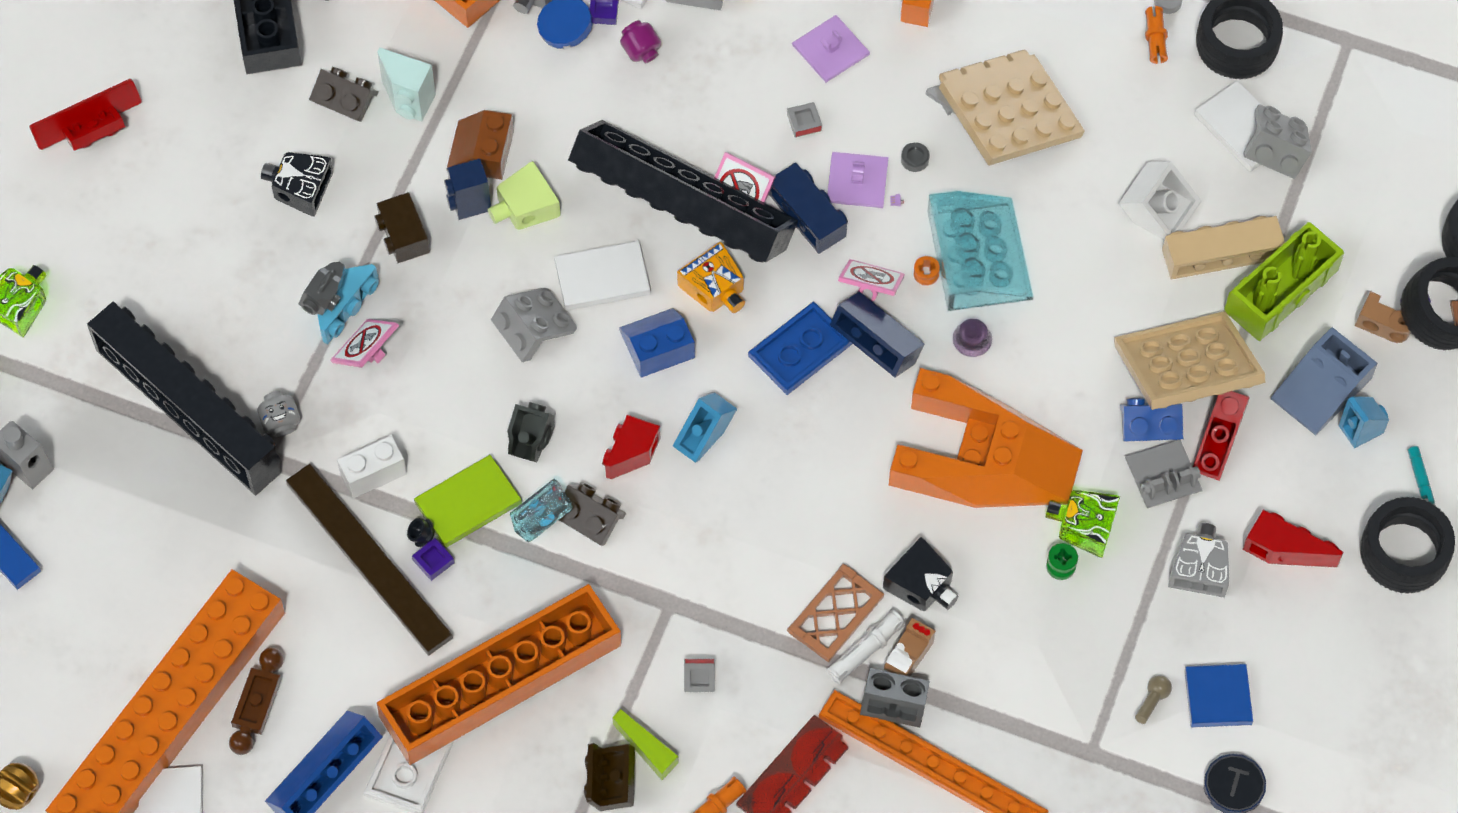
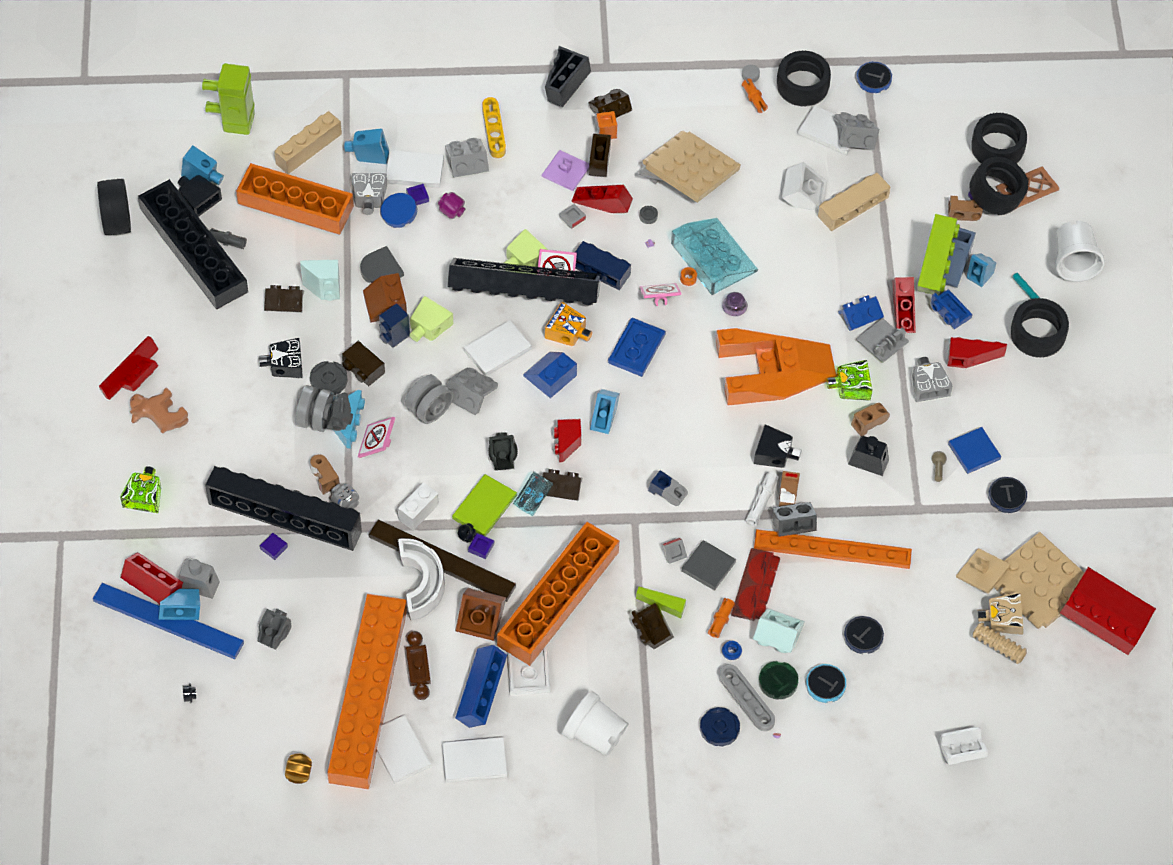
camera: 25 degrees left, 5 degrees down
nougat window [787,564,884,662] -> none
lavender piece [827,152,888,208] -> none
dark blue brick [830,291,925,378] -> none
green wheel [1046,543,1078,580] -> none
tan plate [1114,311,1266,410] -> none
lime piece [1224,222,1344,341] -> none
none -> nougat animal [130,388,189,433]
none -> dark grey hand [258,609,292,650]
none -> dark purple tile [260,533,288,560]
none -> light grey wheel [296,385,334,432]
none -> dark grey tile [310,361,348,395]
none -> medium nougat leg [310,454,340,495]
none -> dark grey tile [360,246,404,283]
none -> white brick [398,539,445,621]
none -> light grey wheel [405,374,454,424]
none -> dark orange slope [455,588,506,641]
none -> yellowish green torso [504,229,548,267]
none -> red slope [572,185,633,213]
none -> dark brown brick [589,133,611,177]
none -> leg [648,470,688,506]
none -> dark grey tile [682,540,736,591]
none -> black torso [848,436,889,476]
none -> medium nougat leg [851,403,890,436]
none -> black tile [857,61,892,93]
none -> lime brick [917,214,960,296]
none -> blue bracket [931,289,972,329]

